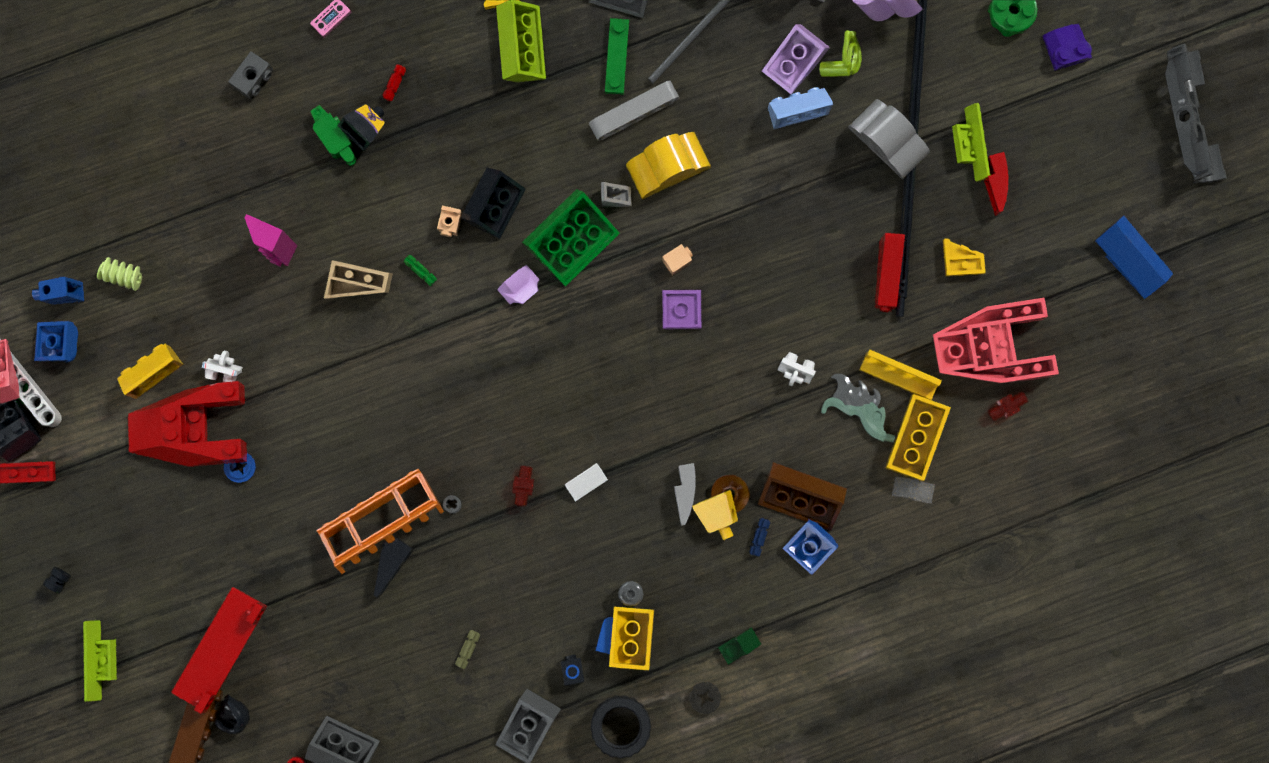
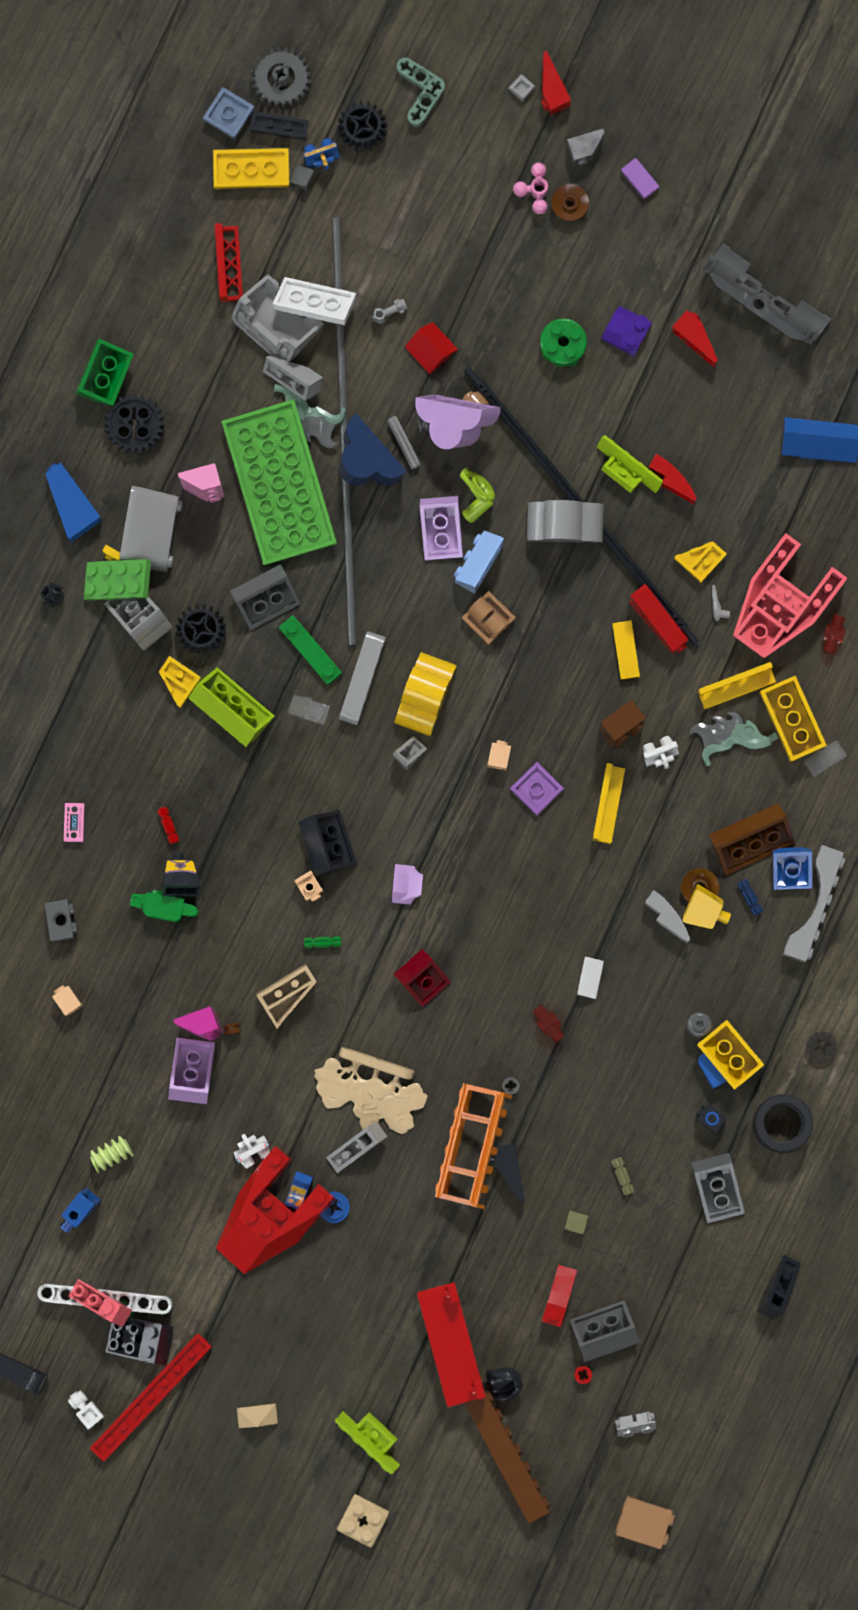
camera: 35 degrees left, 0 degrees up
blue slope [34,321,78,362] -> none
black wheel [43,567,71,594] -> none
yellow slope [117,344,184,399] -> none
green slope [522,189,620,287] -> none
dark green slope [718,627,761,665] -> none
none -> light nougat brick [52,985,83,1017]
none -> lavender slope [168,1038,215,1104]
none -> reddish brown bush [223,1022,242,1036]
none -> tan slope [237,1404,278,1428]
none -> blue leg [285,1171,314,1210]
none -> clear slope [288,695,330,725]
none -> tan plant [314,1047,428,1134]
none -> light grey slope [326,1121,387,1173]
none -> tan brick [337,1494,389,1547]
none -> dark red slope [394,949,451,1007]
none -> medium nougat plate [462,591,516,645]
none -> red slope [541,1264,577,1327]
none -> olive slope [564,1211,588,1234]
none -> yellow fence [592,763,625,844]
none -> reddish brown brick [599,700,646,748]
none -> yellow tile [612,621,640,680]
none -> red slope [671,310,718,367]
none -> light grey bar [712,585,730,621]
none -> light grey arch [782,845,845,963]

